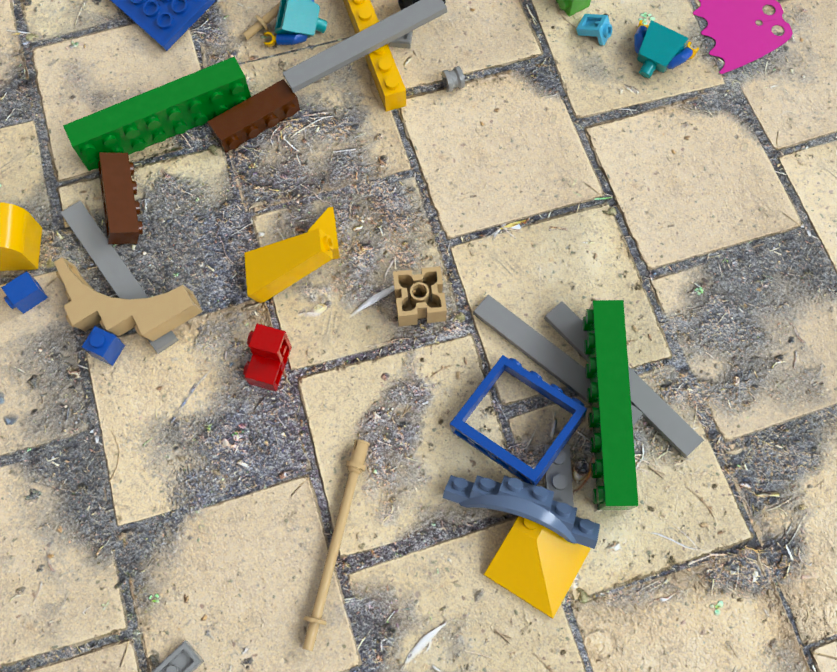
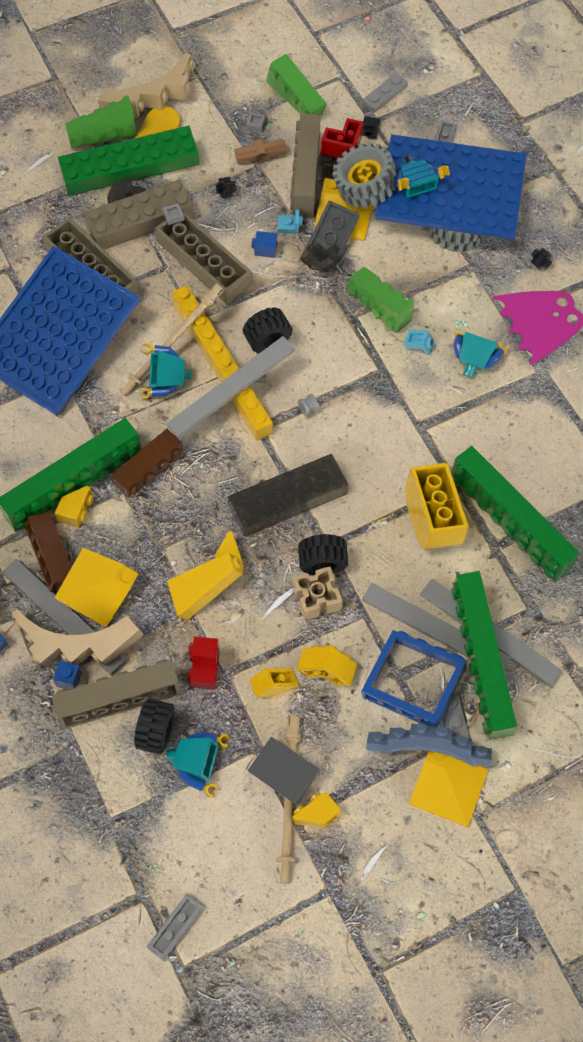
camera: 10 degrees left, 5 degrees down
none -> dark tan brick [52,660,181,730]
none -> yellow slope [54,548,139,628]
none -> yellow slope [55,486,94,528]
none -> black tyre [134,698,175,755]
none -> teal torso [167,731,230,798]
none -> clear smoke brick [228,453,348,537]
none -> dark grey tile [248,737,321,805]
none -> yellow slope [249,668,299,698]
none -> yellow slope [292,791,341,828]
none -> yellow brick [296,645,357,686]
none -> black tyre [298,534,349,575]
none -> yellow brick [405,463,469,550]
none -> green brick [451,445,580,582]

